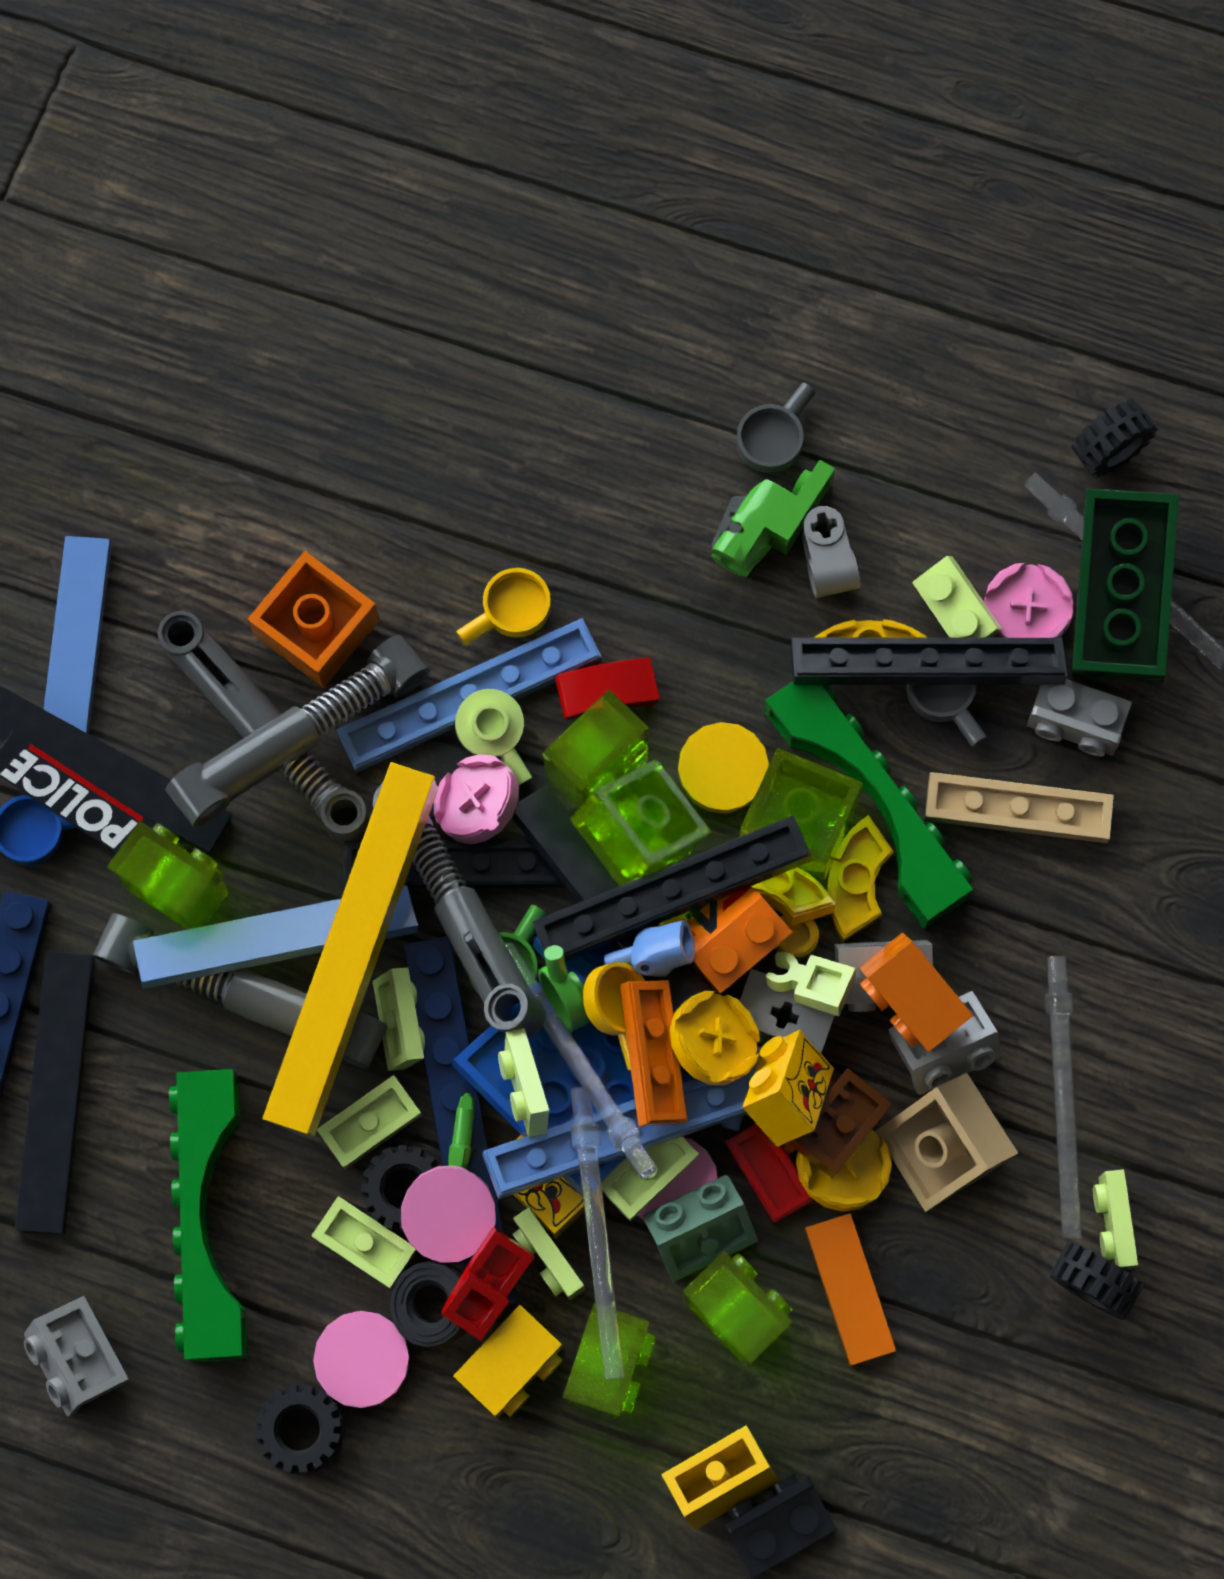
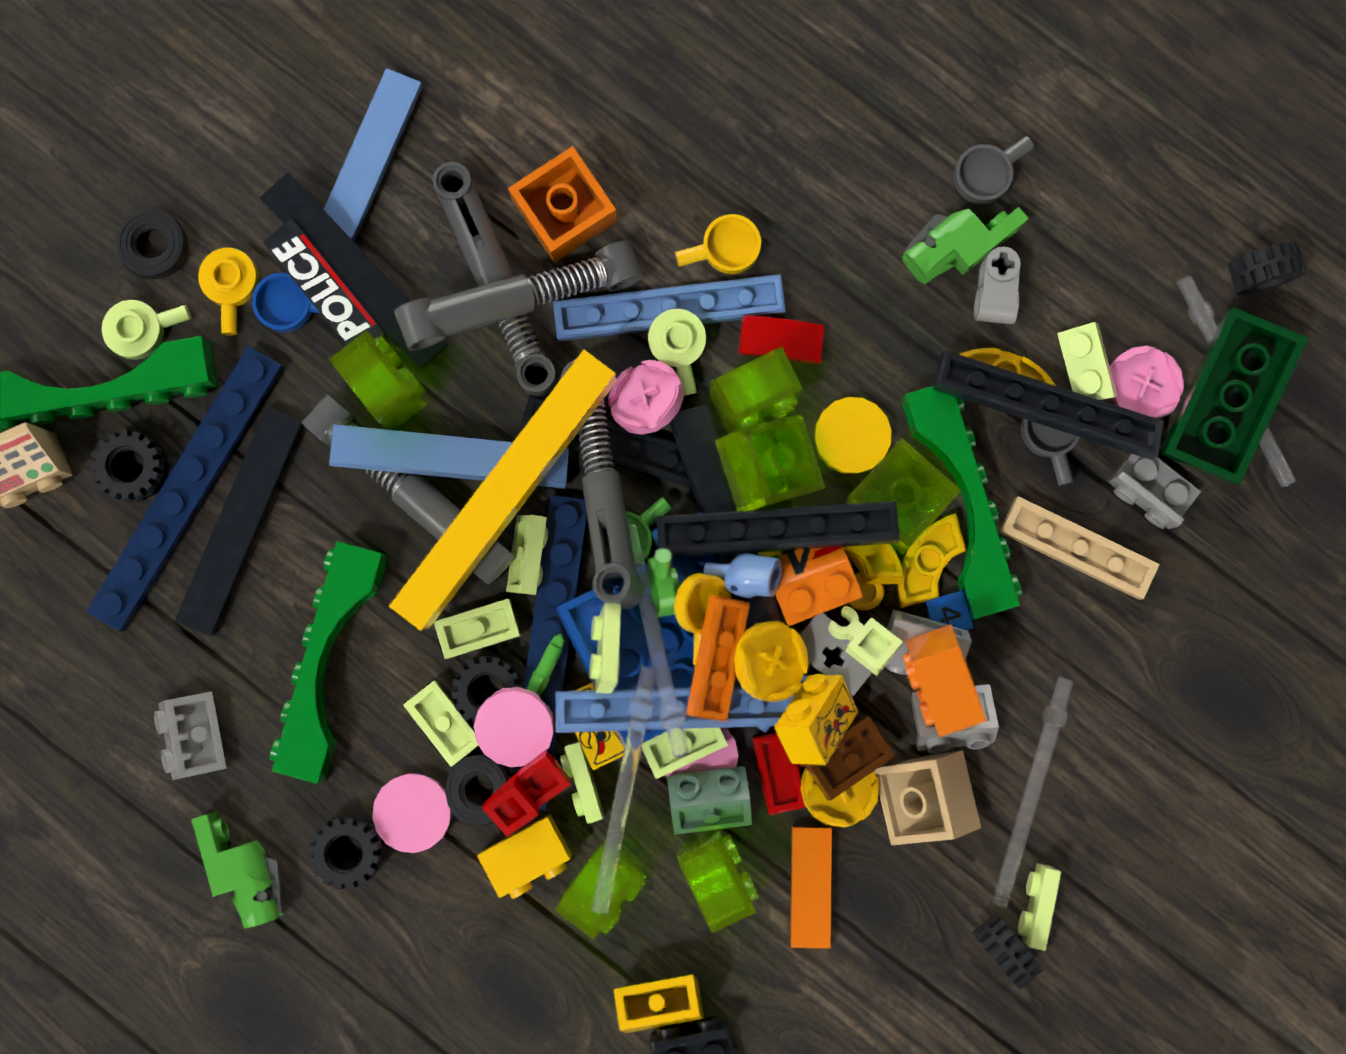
camera: 15 degrees right, 10 degrees up
none -> bright green plate [191,811,284,929]
none -> blue tile [924,590,974,630]

